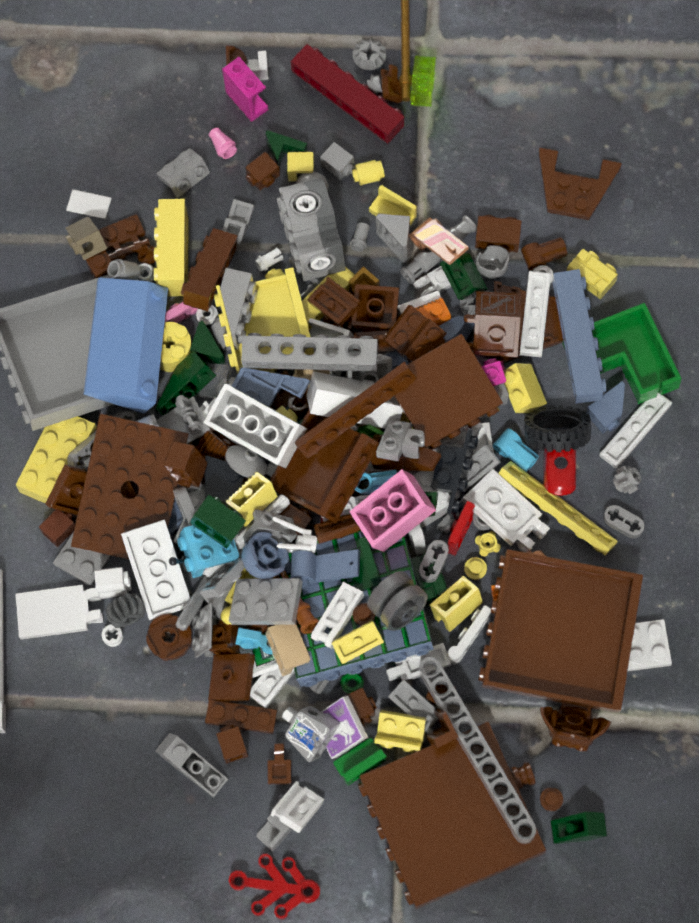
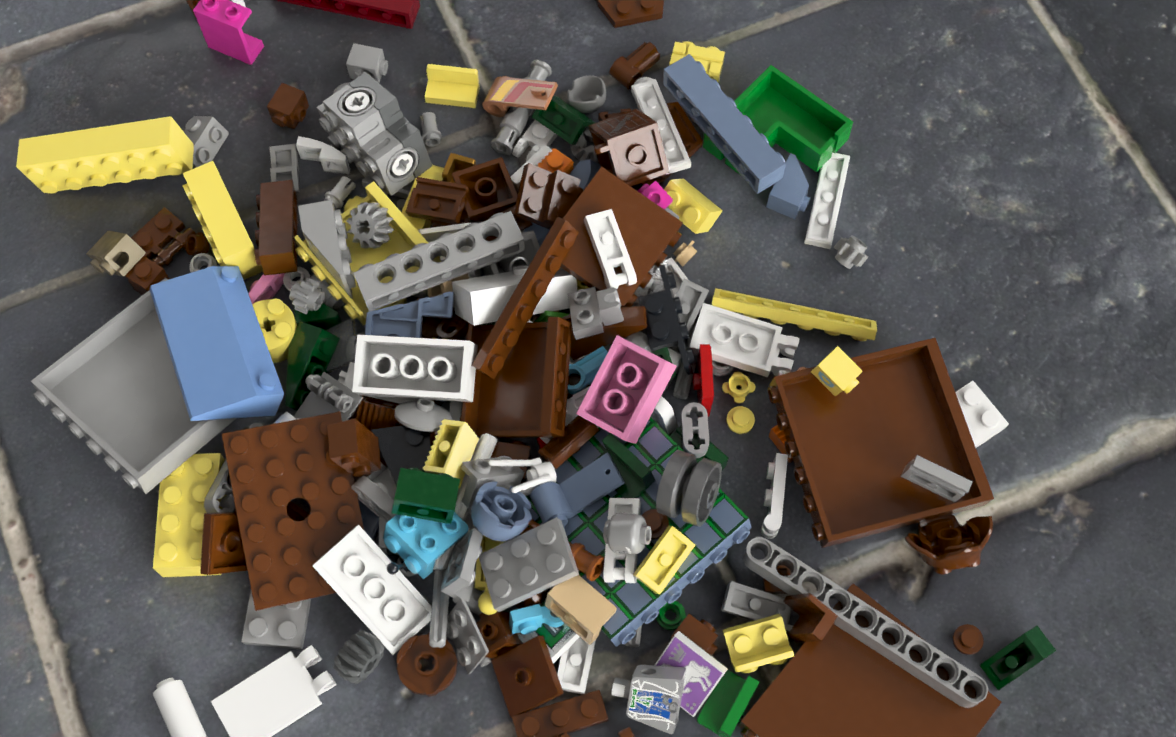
camera: 30 degrees left, 5 degrees down
copper brick [39,509,75,548] -> none
white sticker [66,190,111,219] -> none
white brick [94,567,132,599] -> none
white bush [102,625,123,647] -> none
light grey brick [107,259,140,280] -> none
bright pink cone [209,128,237,159] -> none
dark green slope [265,130,308,166] -> none
light yellow panel [287,152,314,182] -> none
light yellow brick [352,160,385,186] -> none
light grey slope [376,214,410,264] -> none
white hinge [386,643,451,681] -> none
light yellow brick [430,576,483,632] -> none
reddish brown brick [475,215,522,253] -> none
medium azure piece [492,428,539,472] -> none
reddish brown wheel [510,762,536,789] -> none
black tyre [524,405,591,452] -> none
red piece [543,448,576,496] -> none
light grey beam [604,505,644,539] -> none
none -> light yellow brick [16,116,194,194]
none -> light grey gear [289,278,325,314]
none -> white slope [296,136,350,174]
none -> light grey gear [346,202,394,249]
none -> white plate [584,209,637,289]
none -> light grey head [603,513,652,554]
none -> tan plate [673,241,697,267]
none -> light yellow brick [811,346,863,396]
none -> light grey plate [901,455,972,502]

